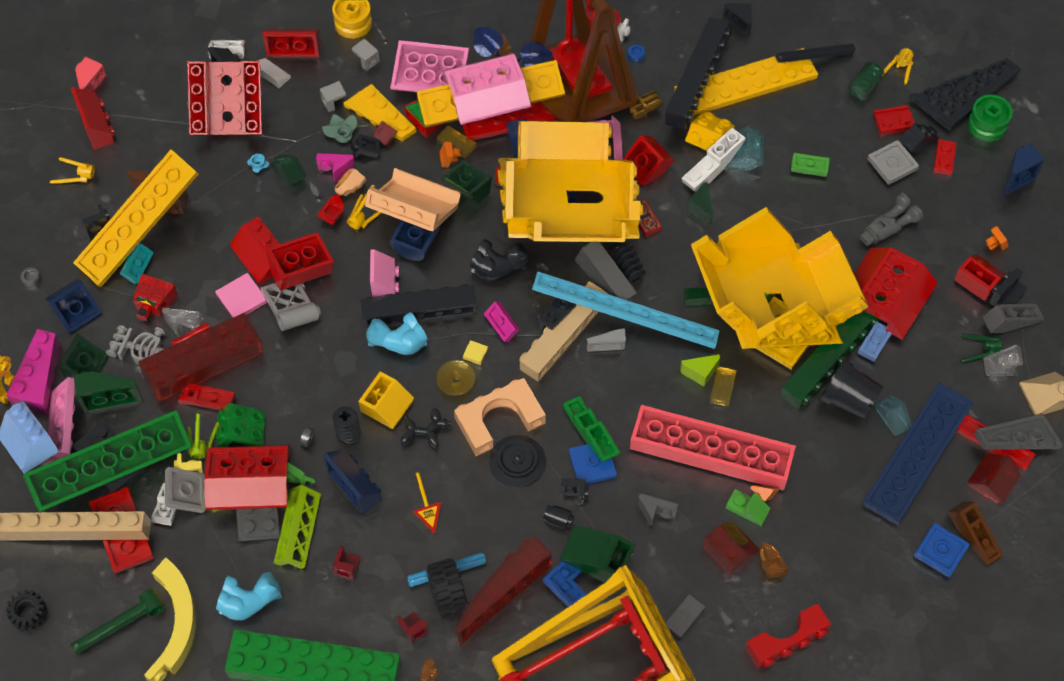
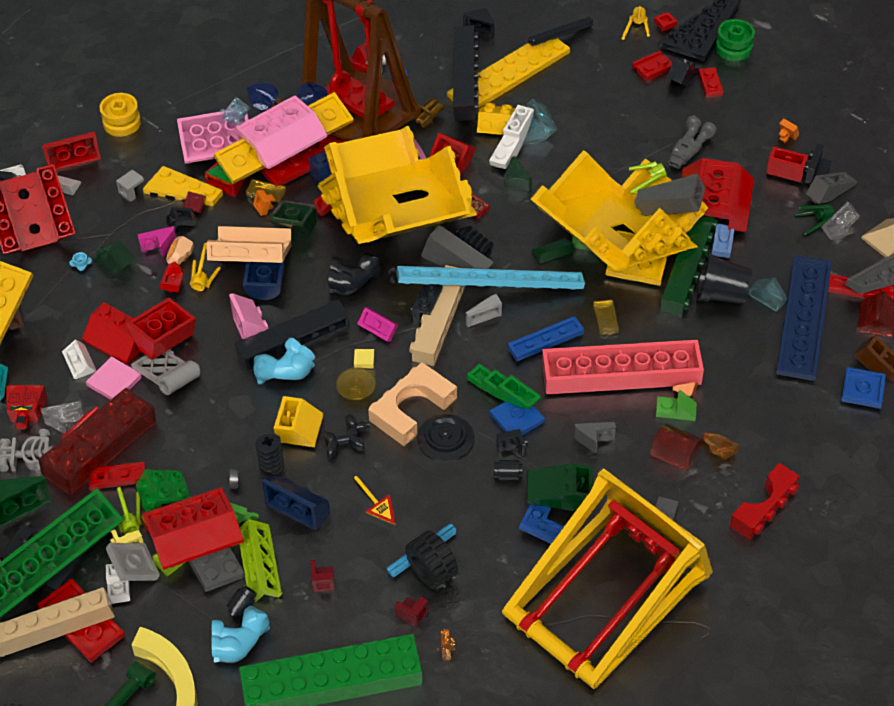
camera: 20 degrees left, 10 degrees down
sand green plate [322,114,357,143] -> none
light grey panel [352,39,380,71] -> none
clear red slope [455,536,551,647] -> none
lime slope [680,354,720,386] -> none
bright green plate [791,153,830,177] -> none
clear green piece [848,62,884,101] -> none
light grey plate [867,140,919,185] -> none
dark blue slope [1004,144,1045,195] -> none
none -> white slope [62,340,96,379]
none -> clear light blue bracket [220,97,250,125]
none -> black brick [227,585,257,618]
none -> blue plate [507,316,584,362]
none -> lime plant [628,161,667,194]
none -> dark grey slope [635,174,705,215]
none -> red plate [654,12,677,32]

